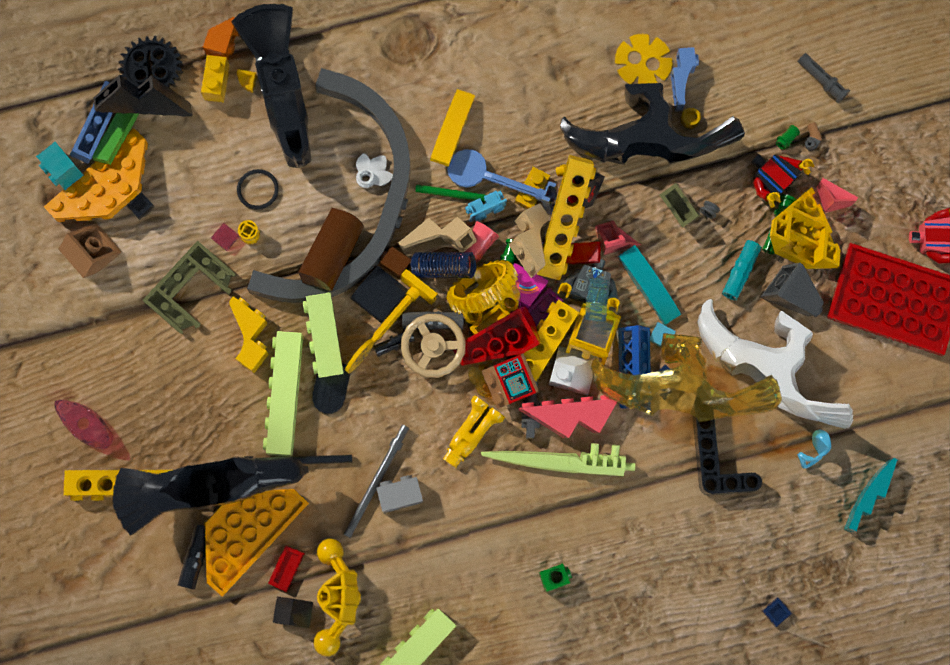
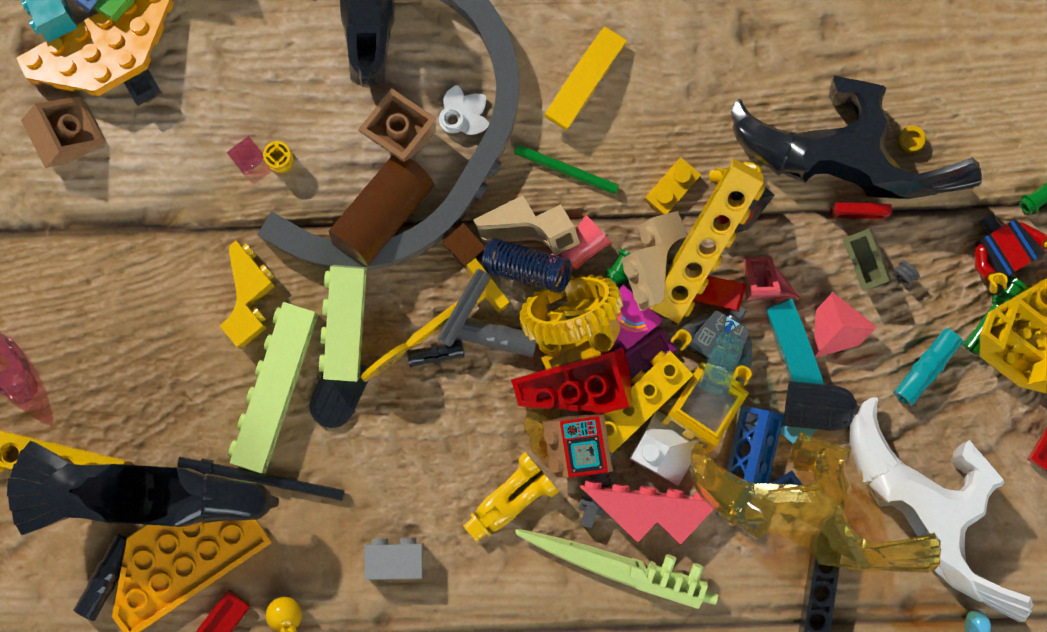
camera: 15 degrees right, 5 degrees up
olive wedge [143,241,236,334] -> none
black tyre [237,169,279,210] -> none
dark grey bar [344,425,409,538] -> none
black slope [350,266,408,323] -> none
tan piece [401,313,466,378] -> none
medium blue piece [447,149,558,215] -> none
medium azure hinge [465,191,507,222] -> none
yellow piece [615,34,672,84] -> none
medium blue slope [671,47,699,112] -> none
dark grey slope [761,263,824,317] -> none
none -> medium nougat slope [358,88,437,162]
none -> dark grey axle [438,269,491,346]
none -> black window [783,381,857,431]
none -> coral slope [813,292,876,358]
none -> red tile [830,202,892,219]

